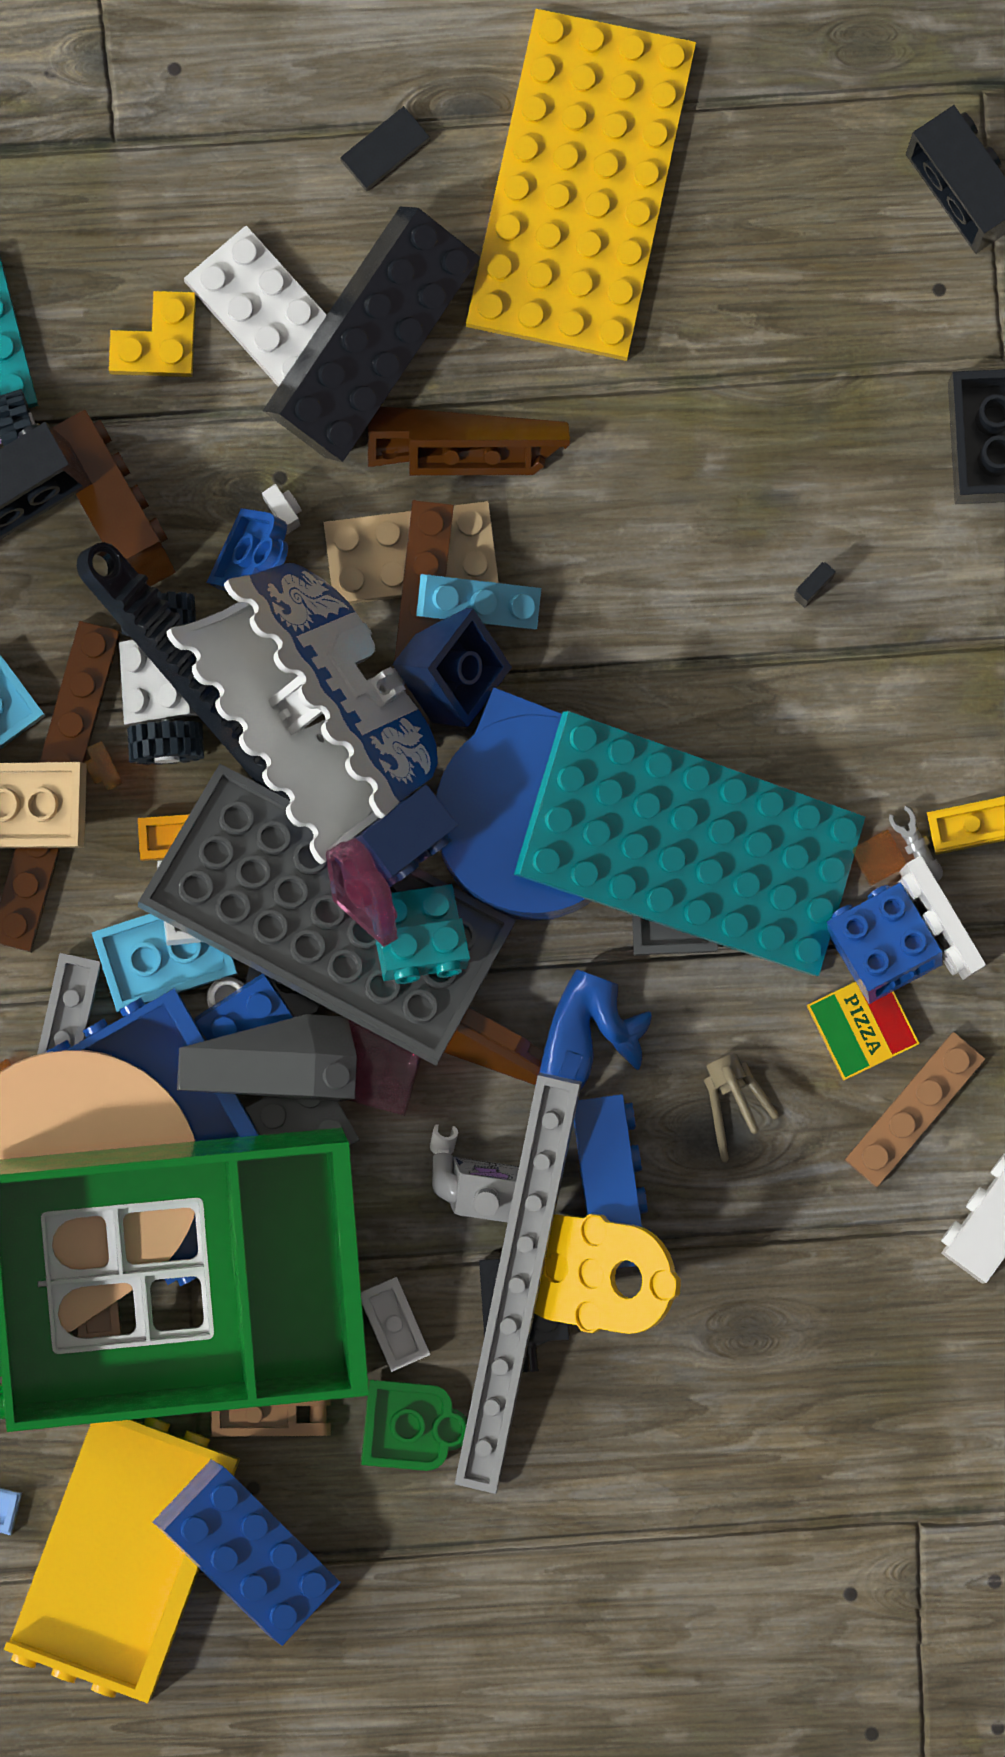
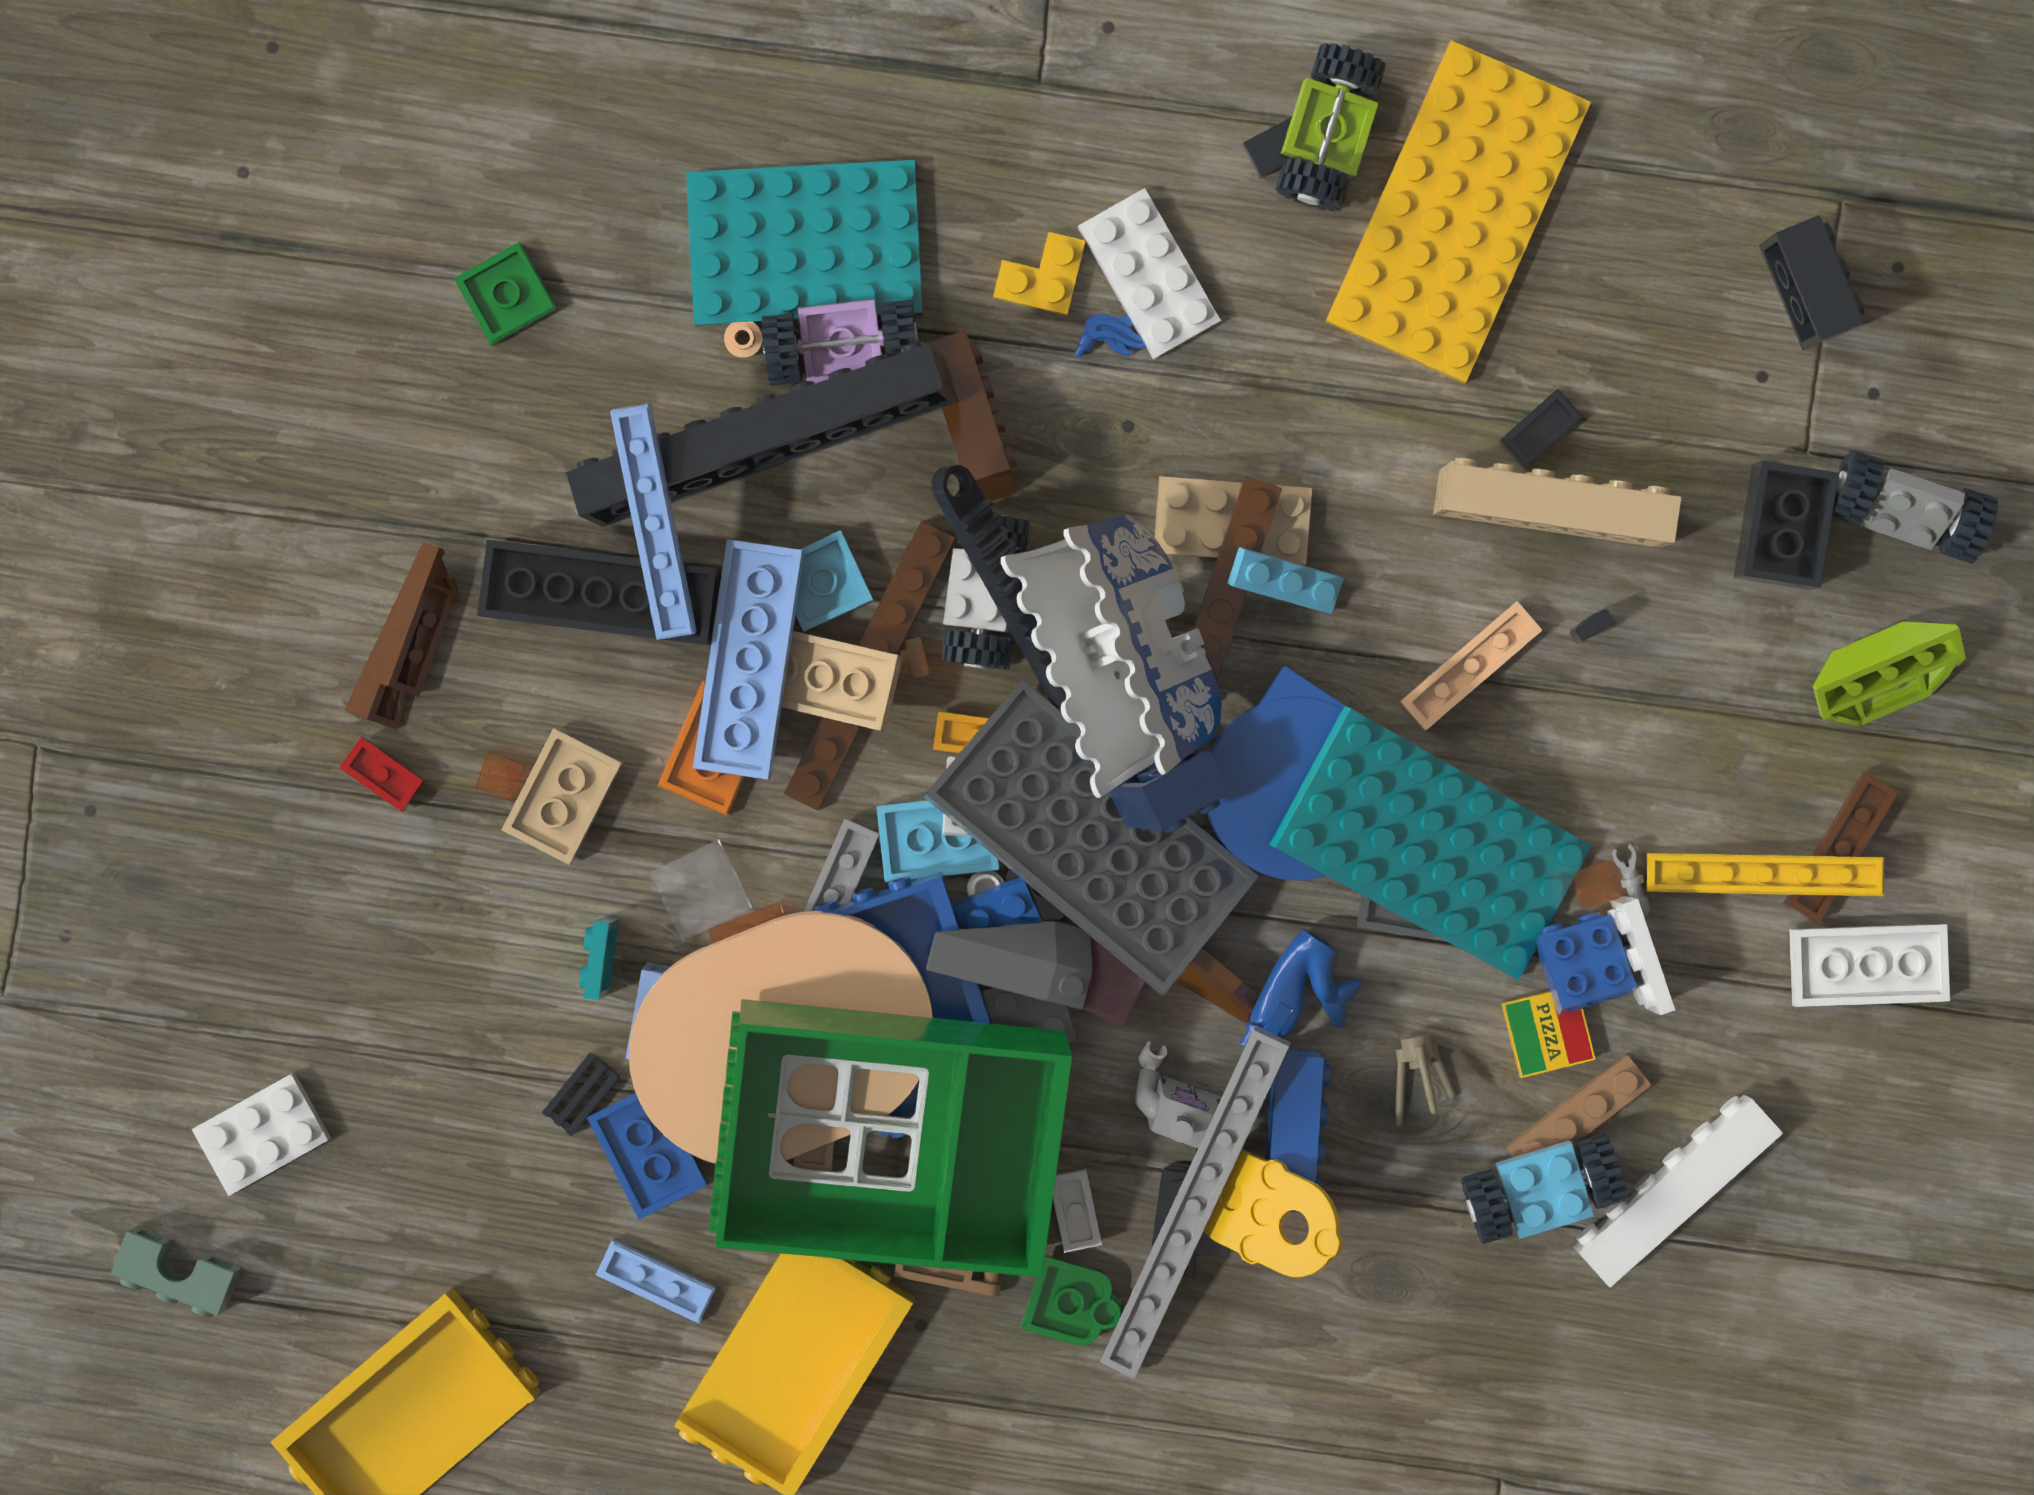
camera: 10 degrees right, 5 degrees up
blue brick [152,1459,341,1646] -> none
blue plate [206,508,288,591] -> none
white plate [262,484,302,534] -> none
black brick [263,206,480,462] -> none
clear pink plate [326,838,398,947] -> none
reddish brown wedge [368,406,570,476] -> none
teal plate [368,884,470,984] -> none
dark blue slope [392,608,512,727] -> none
none -> blue piece [1075,314,1146,358]
none -> plate [1275,43,1386,211]
none -> light nougat plate [1399,601,1542,731]
none -> tan brick [1433,458,1681,548]
none -> plate [1461,1133,1628,1244]
none -> black tile [1499,389,1583,469]

